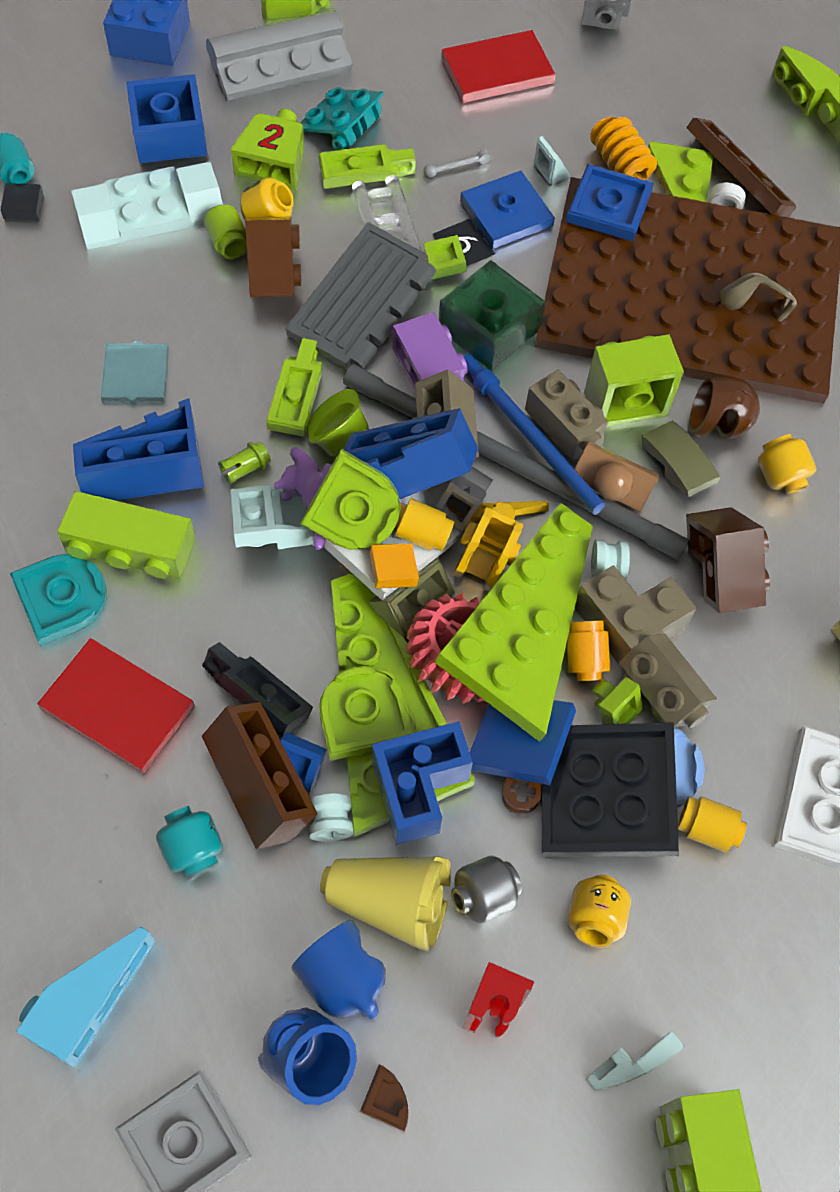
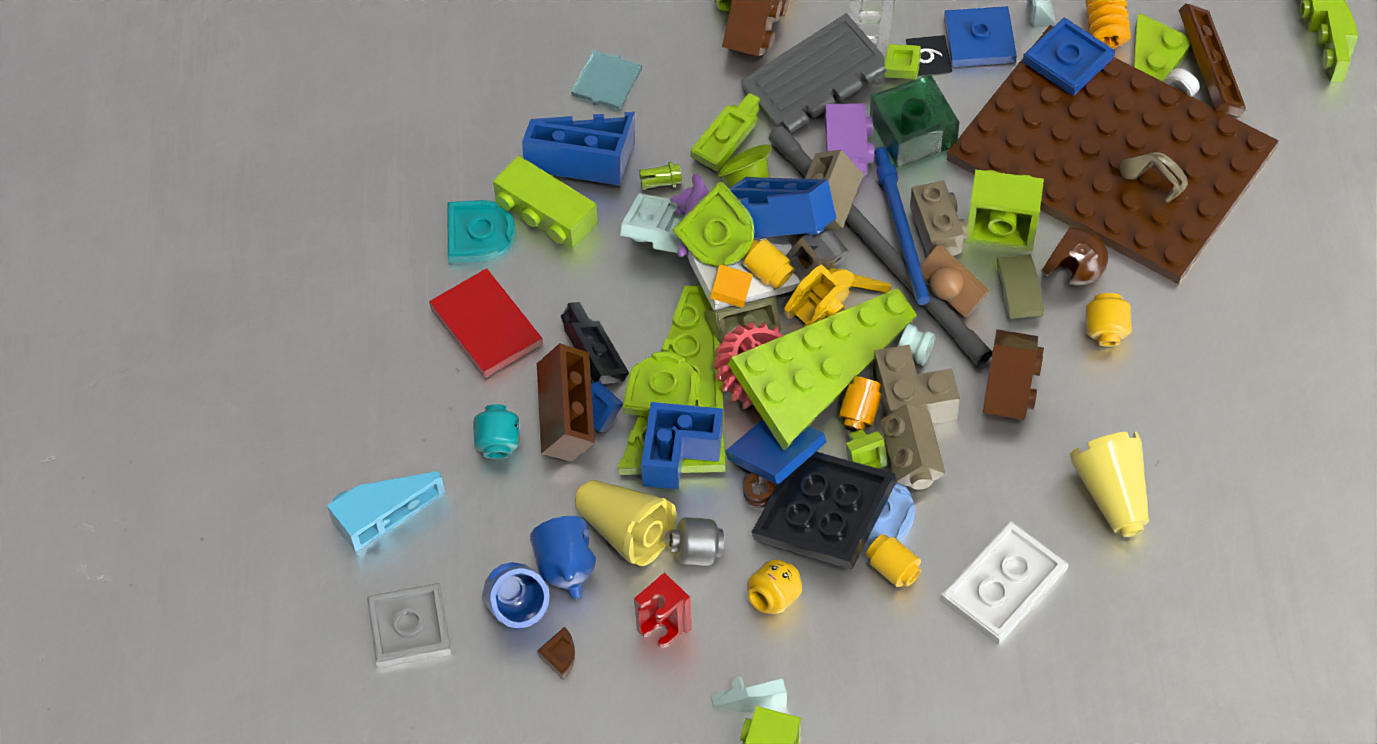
camera: 30 degrees right, 5 degrees down
light aqua wheel [309,794,354,842] -> none

